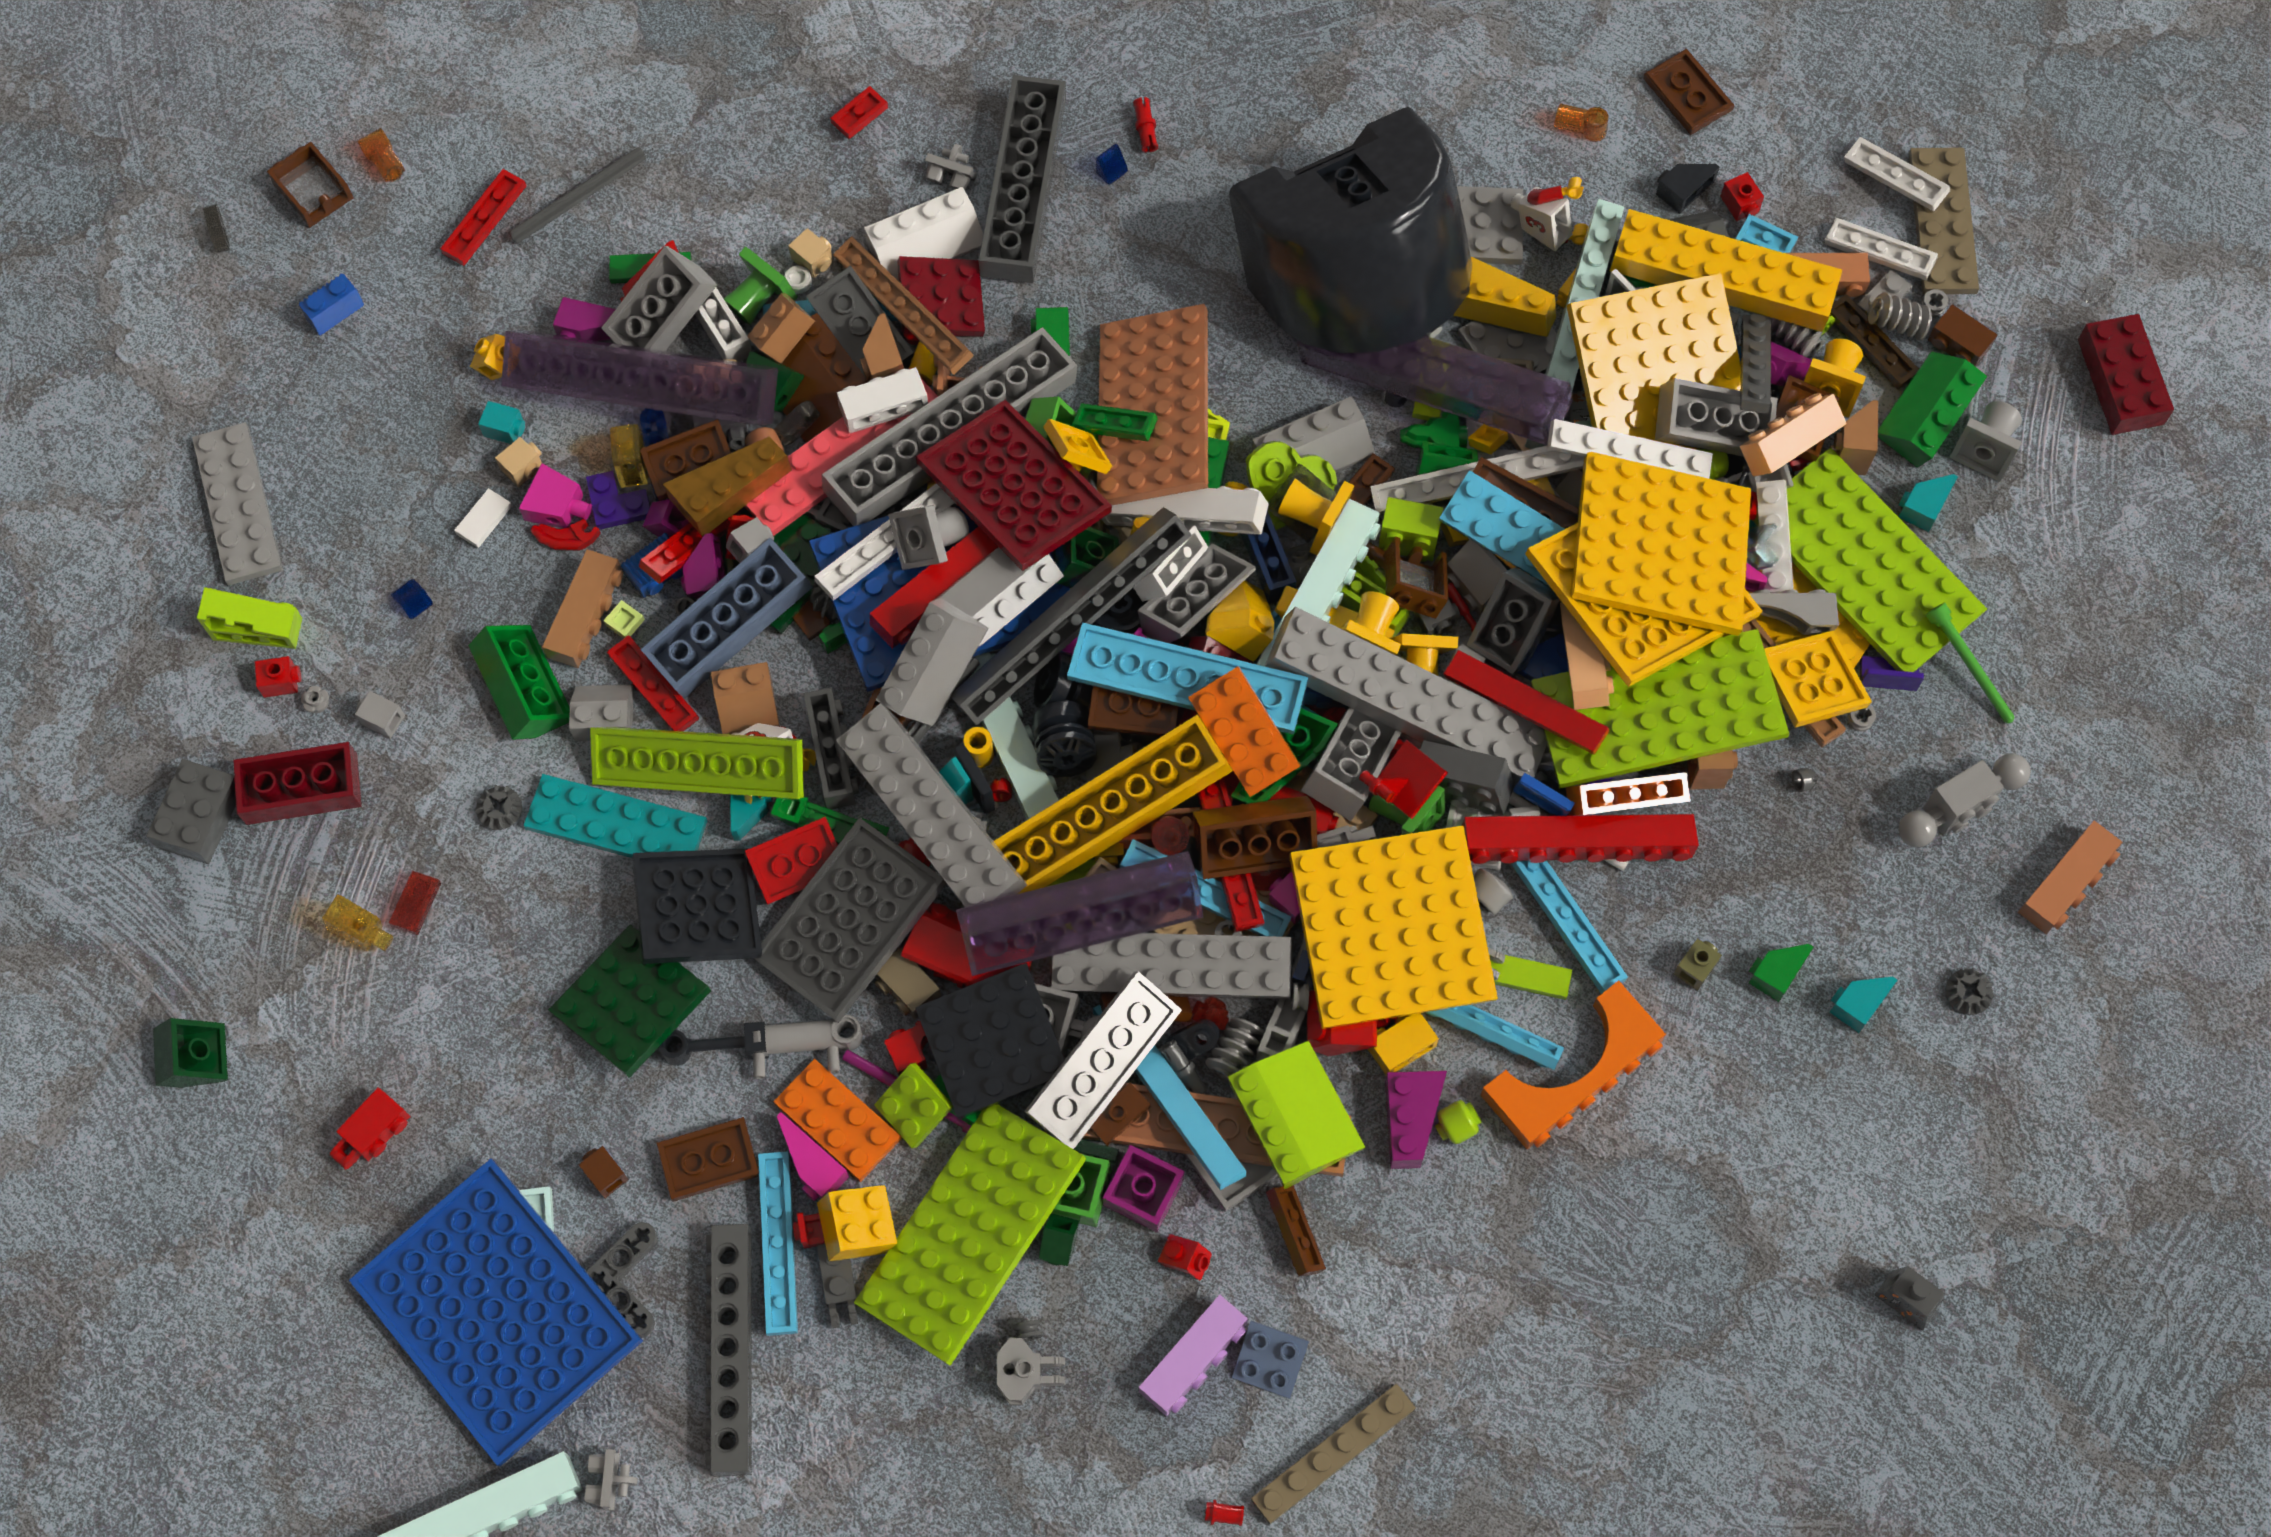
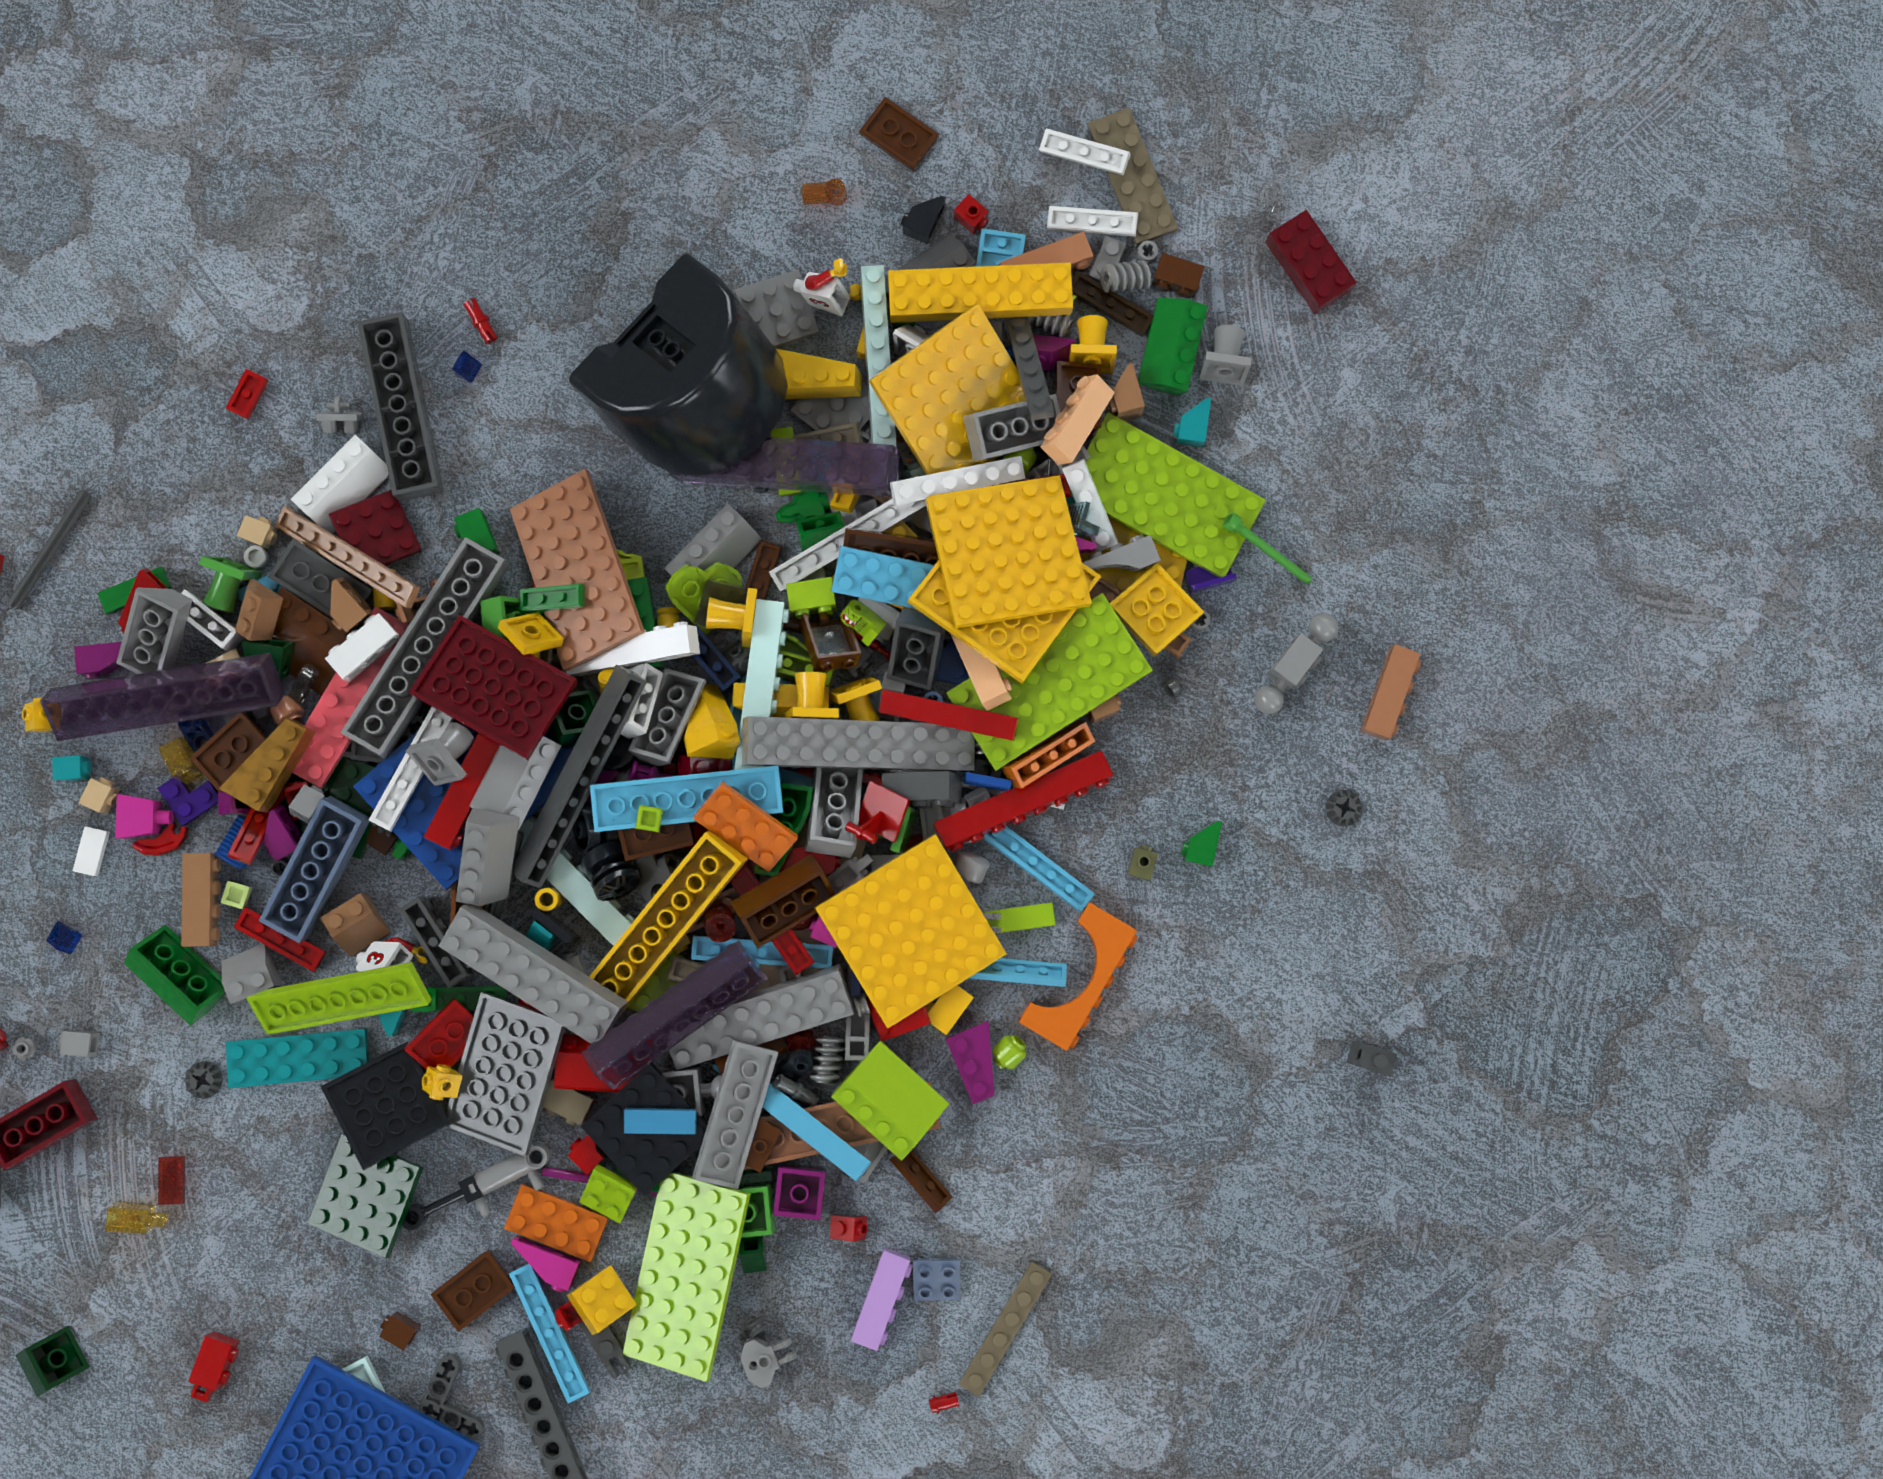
camera: 25 degrees left, 15 degrees up
red hinge [990,777,1012,802] -> none
teal slope [1830,976,1898,1033] -> none
none -> yellow brick [422,1064,463,1100]
none -> dark azure tile [624,1108,696,1134]
none -> lime tile [635,805,663,832]
none -> lime leg [840,600,887,646]

